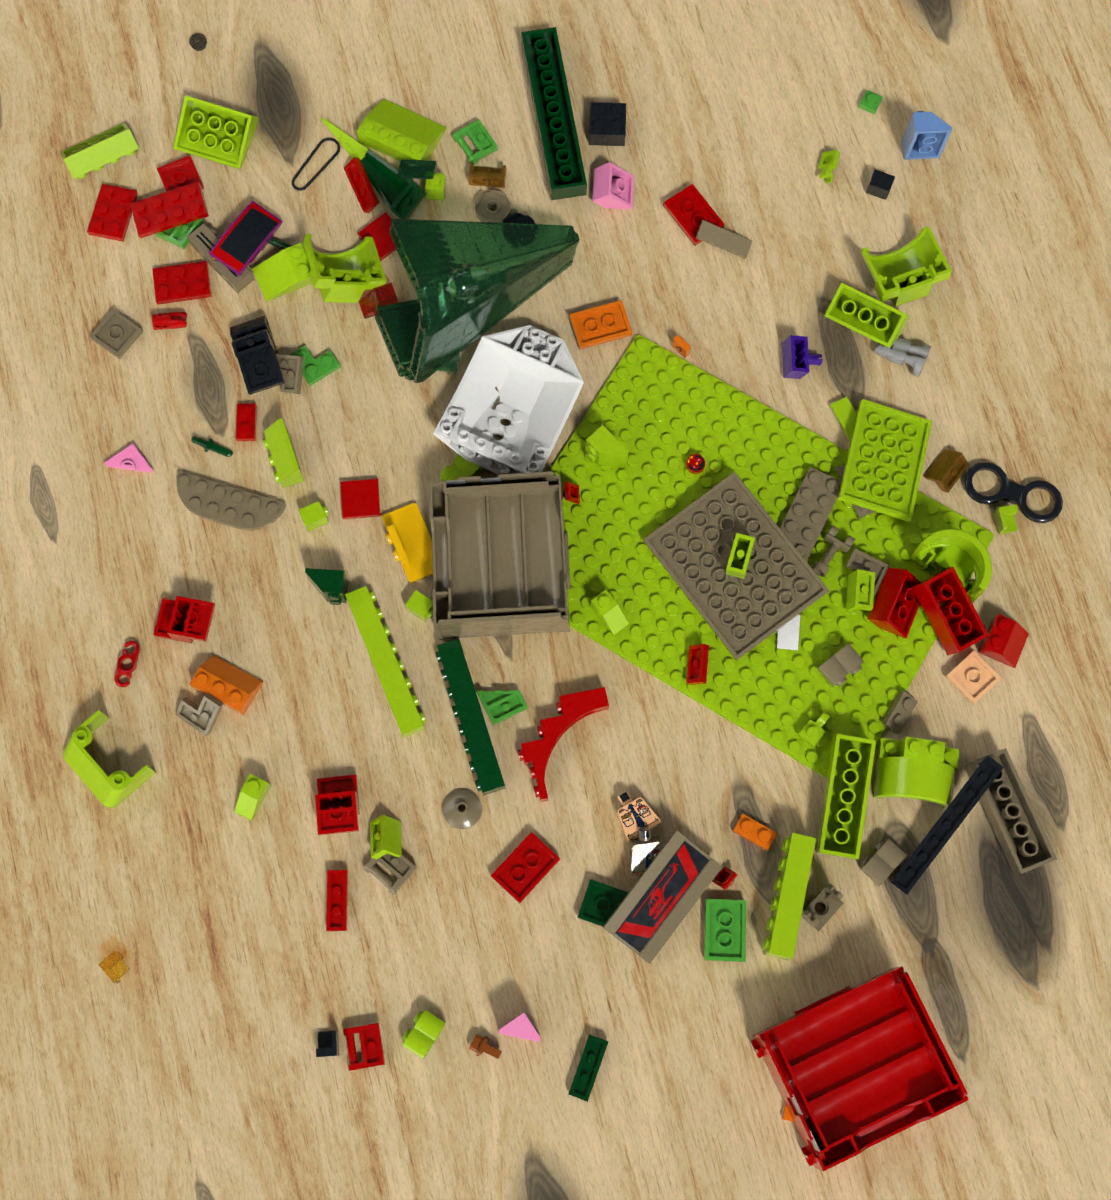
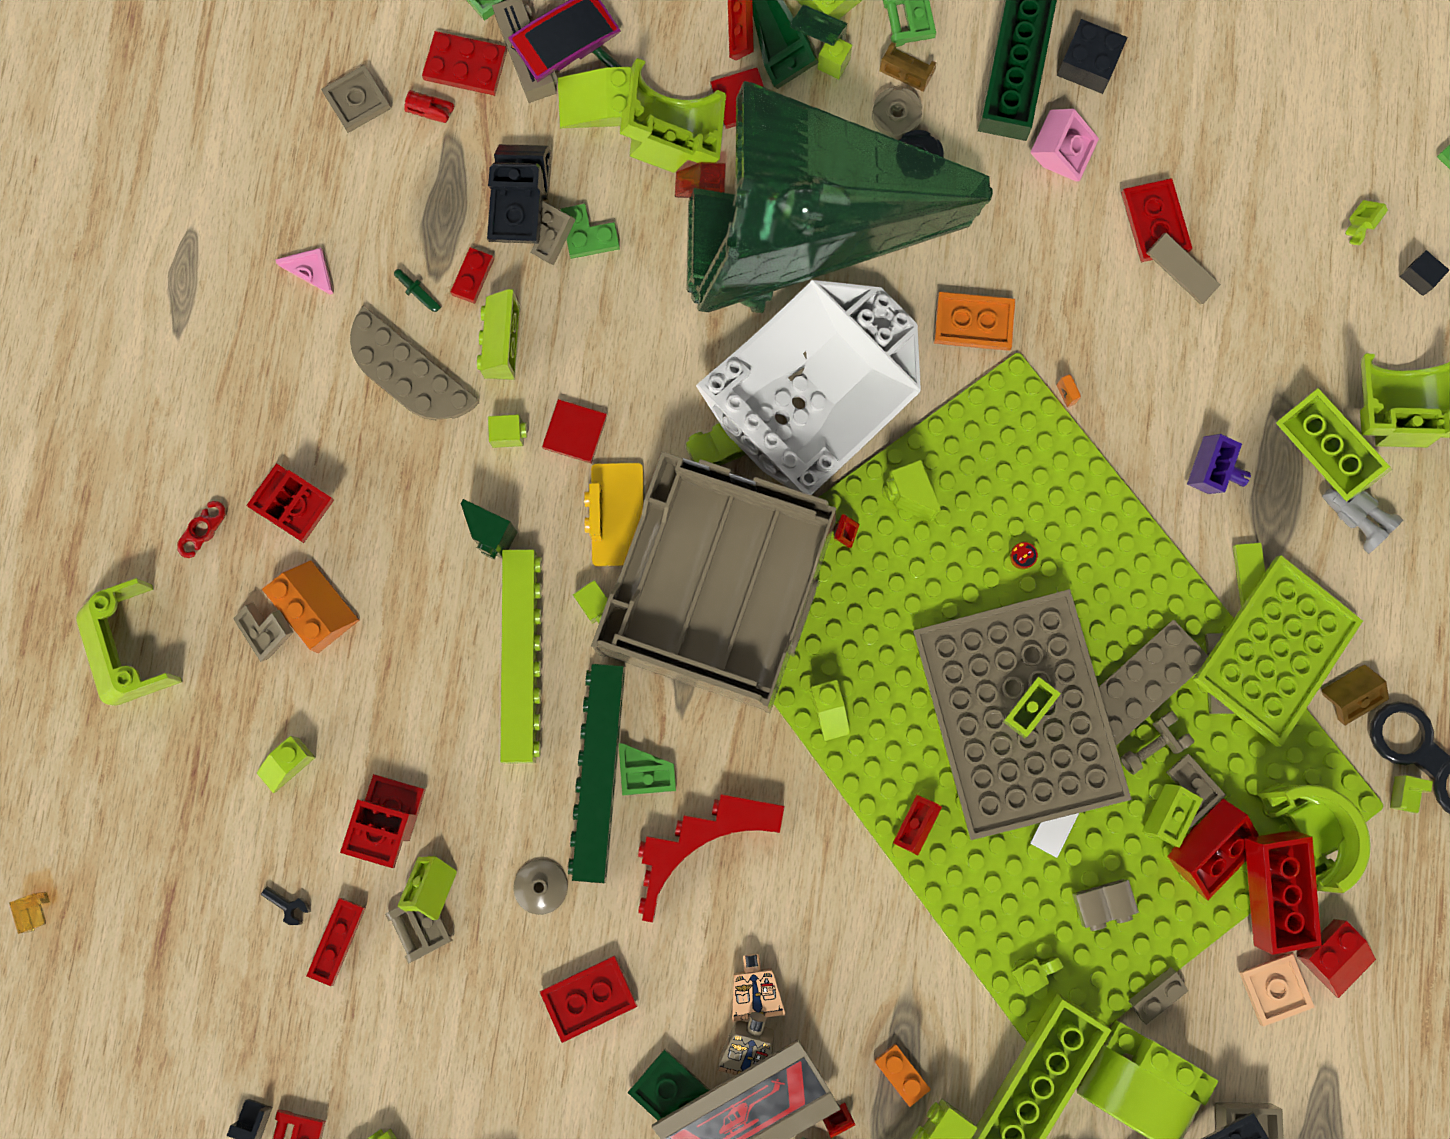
camera: 25 degrees right, 5 degrees up
none -> black bar [261,886,311,925]

